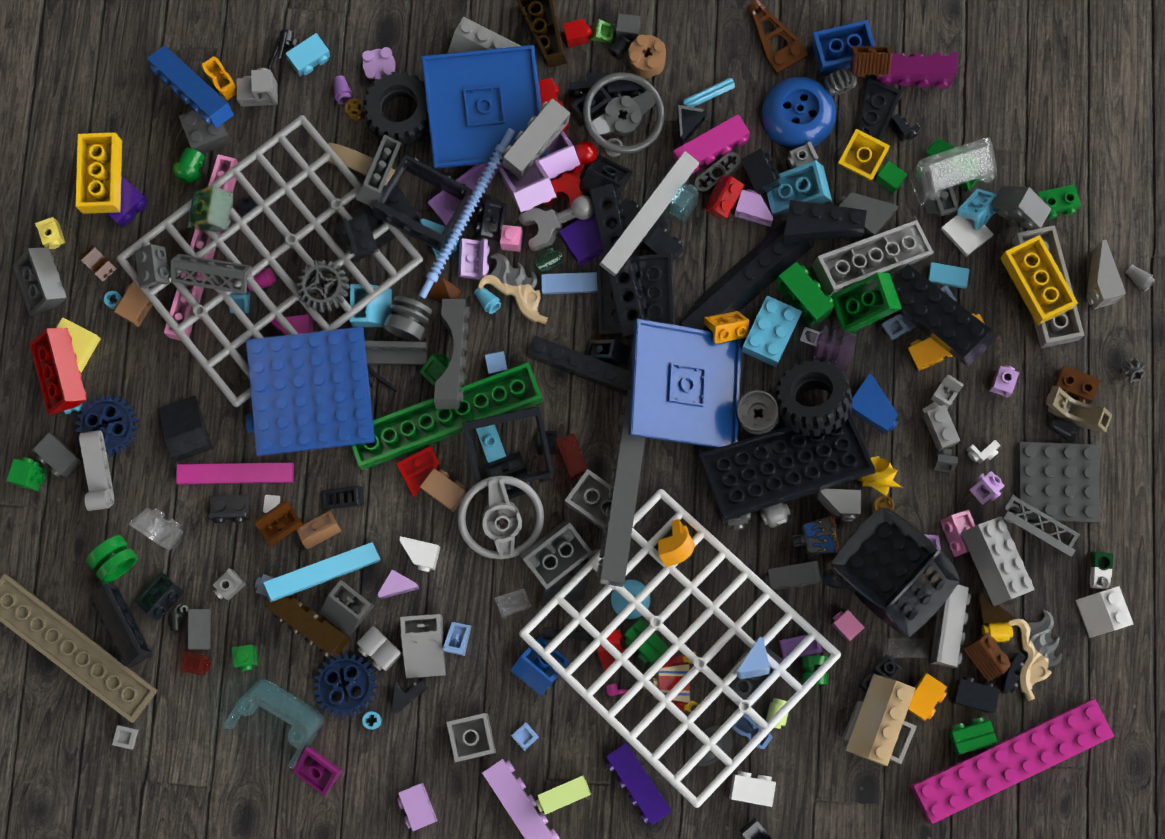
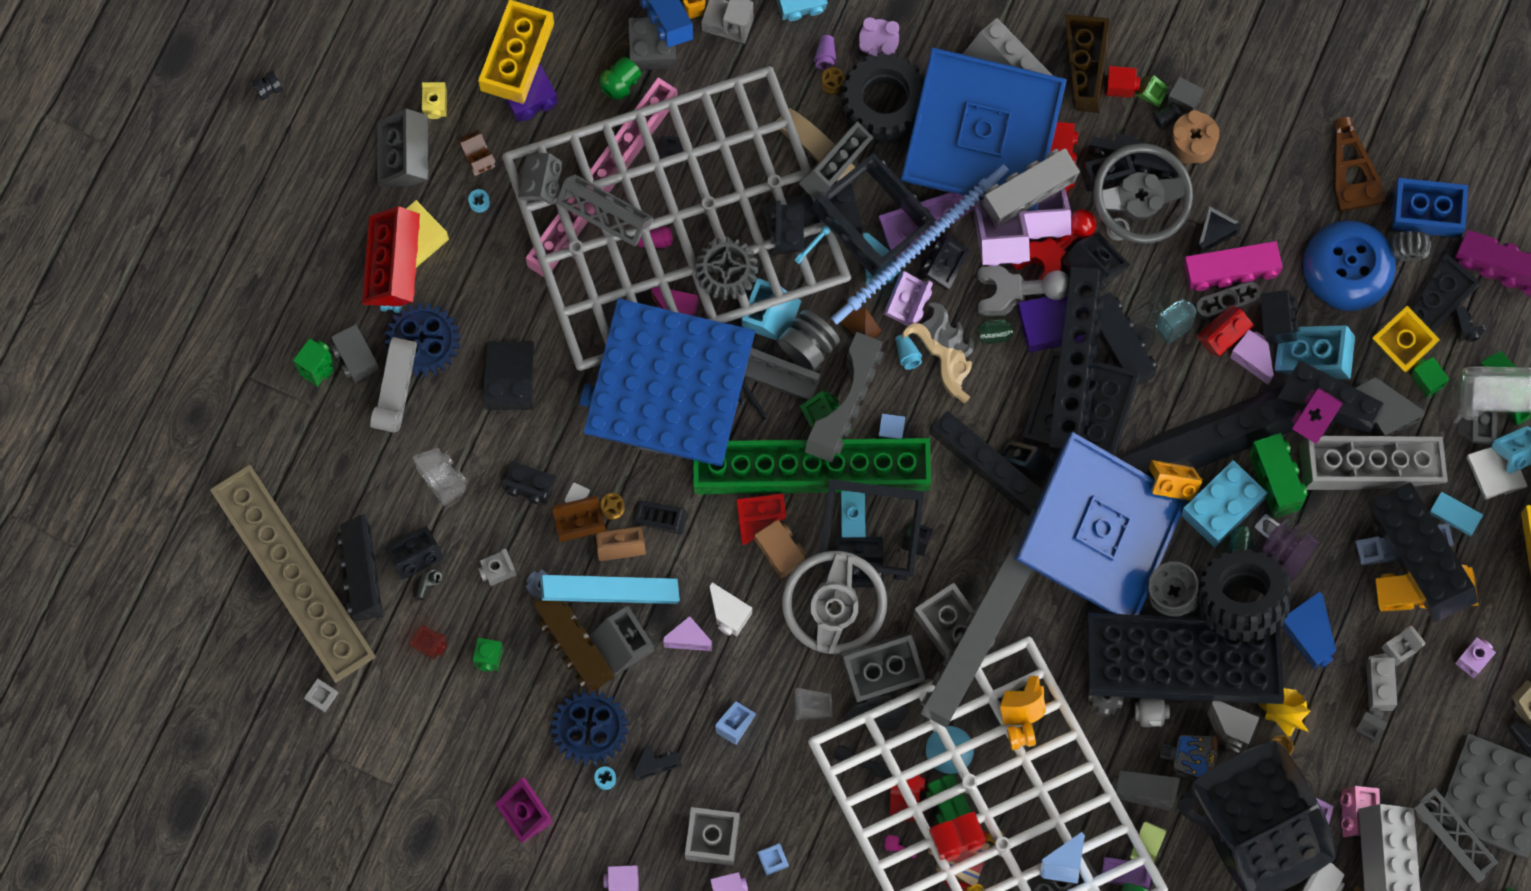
camera: 15 degrees right, 5 degrees down
green wheel [86,535,138,584] -> none
medium nougat brick [114,281,159,327] -> none
dark pink tile [176,463,294,485] -> none
slope [187,186,234,232] -> none
dark grey hinge [188,609,211,651] -> none
clear light blue windscreen [222,679,324,769] -> none
medium azure slope [229,291,250,313] -> none
light grey brick [357,626,403,671] -> none
light grey slope [400,614,446,678] -> none
bright pink brick [500,225,523,252] -> none
blue slope [511,637,570,696] -> none
light blue tile [541,272,598,294] -> none
clear red brick [556,433,589,480] -> none
light grey tile [599,151,700,276] -> none
medium azure axle [683,78,735,107] -> none
light grey brick [787,141,818,168] -> none
green brick [831,272,902,331] -> none
bright pink brick [831,610,865,642] -> none
reddish brown brick [850,46,892,77] -> none
white bracket [966,440,1001,464] -> none
lavender brick [970,471,1005,505] -> none
none -> pearl gold wheel [600,493,625,520]
none -> medium azure hinge [795,226,830,264]
none -> red brick [929,812,986,861]
none -> light orange wheel [1007,722,1036,751]
none -> yellowish green bracket [1130,821,1166,862]
none -> clear green brick [1229,526,1254,554]
none -> magenta brick [1291,388,1343,444]

